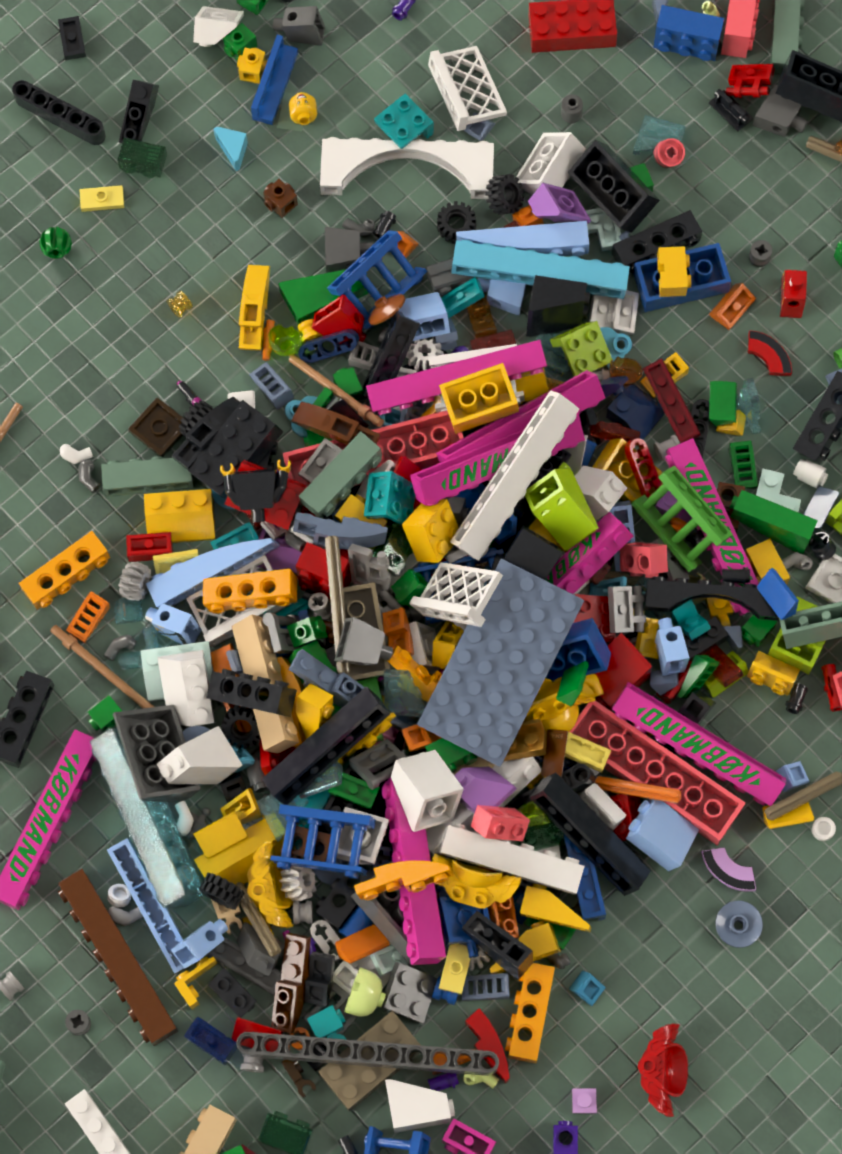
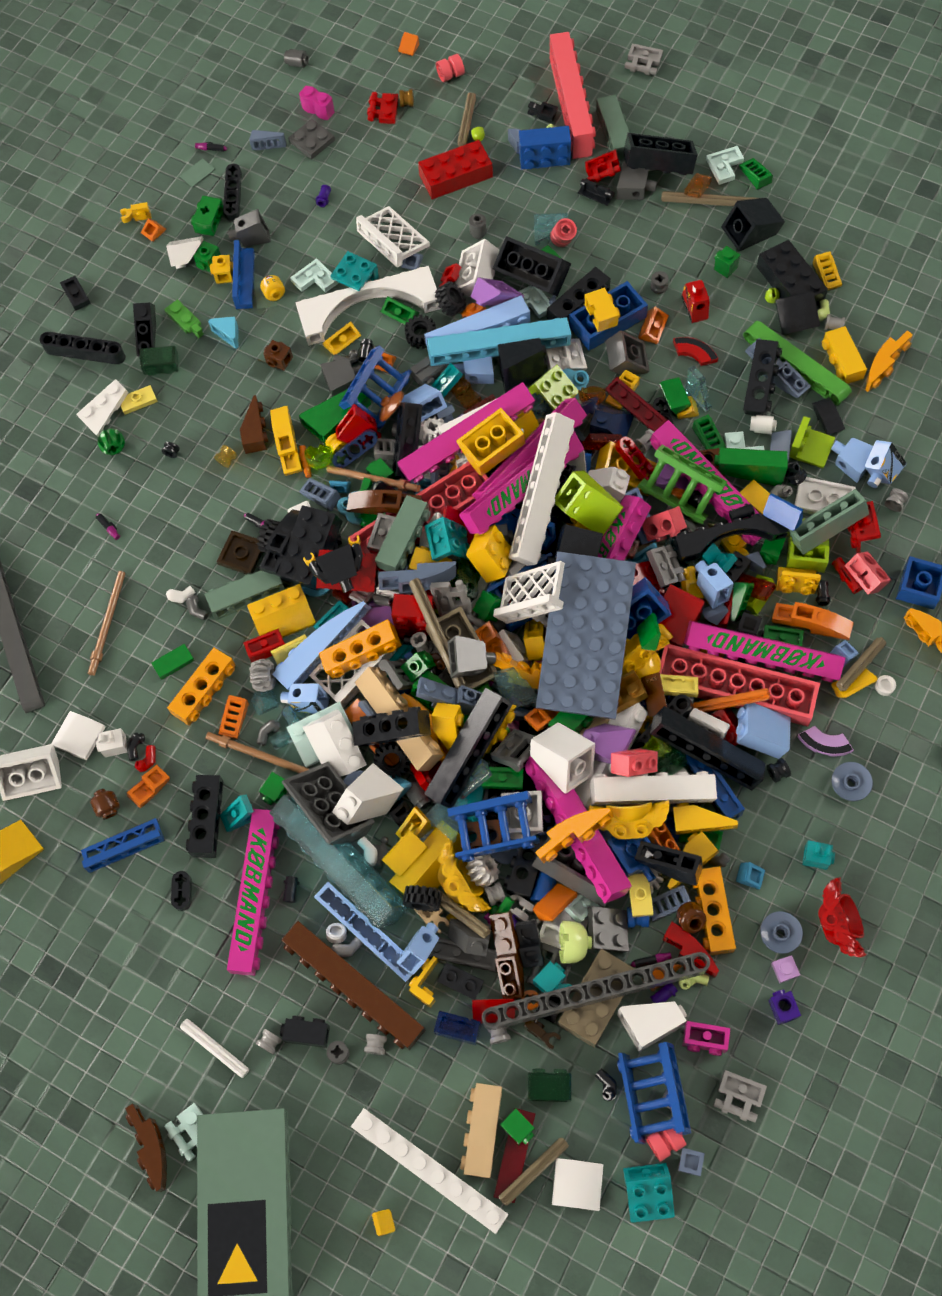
camera: 15 degrees left, 5 degrees down
none -> white wing [76,379,129,437]
none -> piece [96,513,120,540]
none -> green tile [151,644,195,680]
none -> black bush [161,442,180,458]
none -> bright green hinge [164,299,204,338]
none -> teal slope [220,794,254,832]
none -> reddish brown slope [240,395,269,454]
none -> black brick [280,1016,330,1048]
none -> black pin [283,876,300,903]
none -> light aqua plate [290,258,339,293]
none -> yellow slope [322,321,361,355]
none -> dark azure slope [329,480,351,493]
none -> light grey wheel [364,1034,387,1055]
none -> green slope [380,296,420,325]
none -> red plate [439,263,462,287]
none -> green arm [489,896,515,915]
none -> dark grey slope [605,330,650,375]
none -> piece [631,952,672,968]
none -> reddish brown head [676,902,707,933]
none -> sand blue dish [760,911,803,954]
none -> green plate [763,625,804,646]
none -> black wheel [767,758,791,783]
none -> orange slope [772,602,854,640]
none -> teal brick [802,840,835,870]

